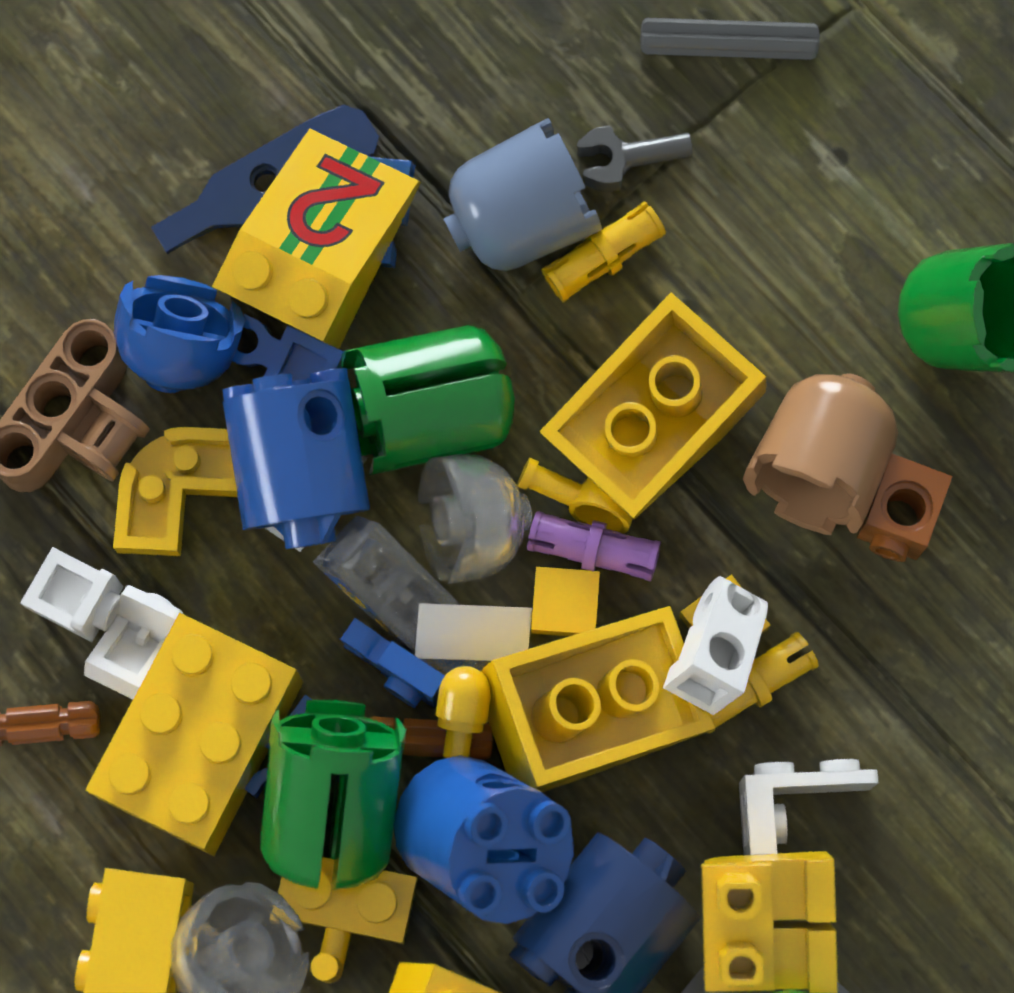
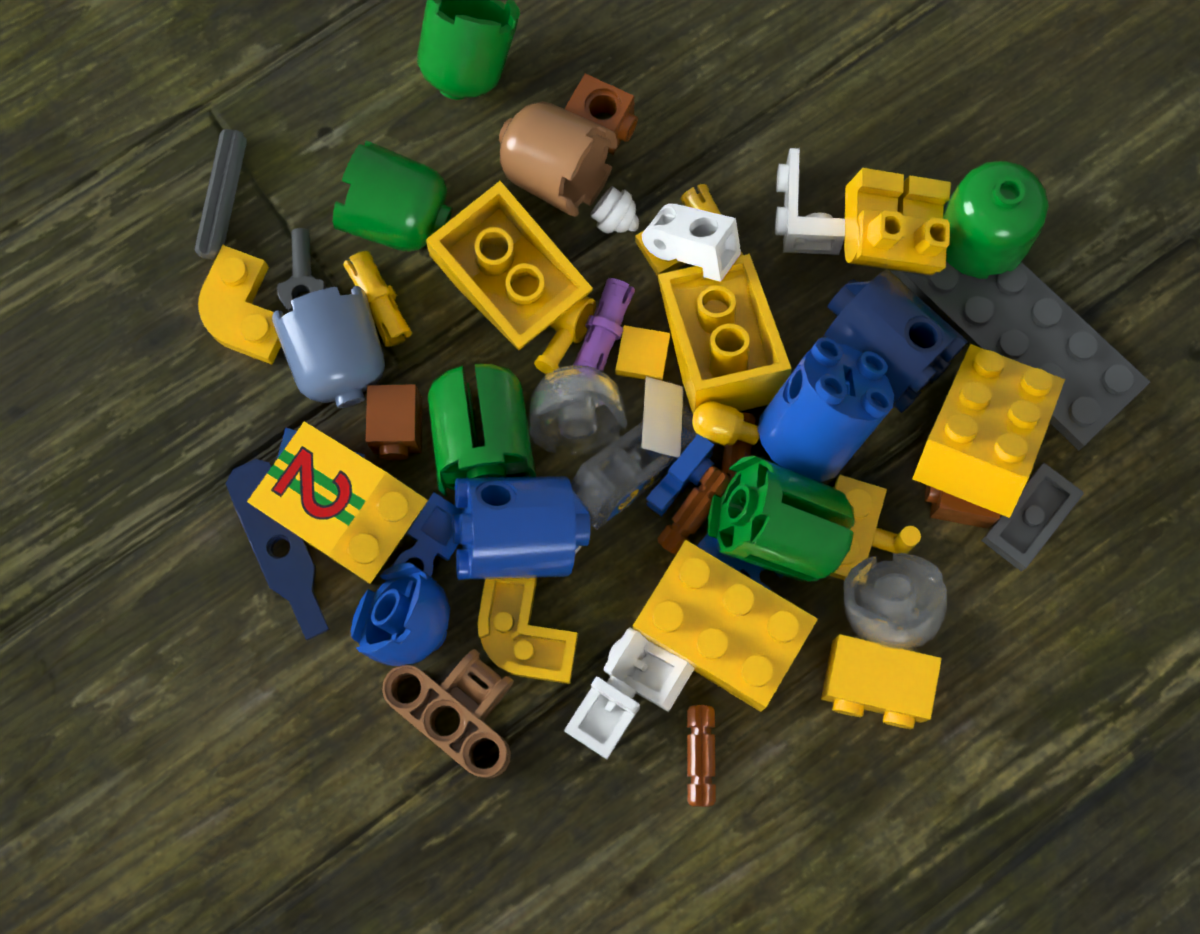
camera: 80 degrees left, 0 degrees up
none -> yellow plate [198,245,281,365]
none -> green cylinder [332,140,453,252]
none -> dark orange brick [365,384,423,460]
none -> white plate [590,186,639,233]
none -> dark orange axle [658,466,732,555]

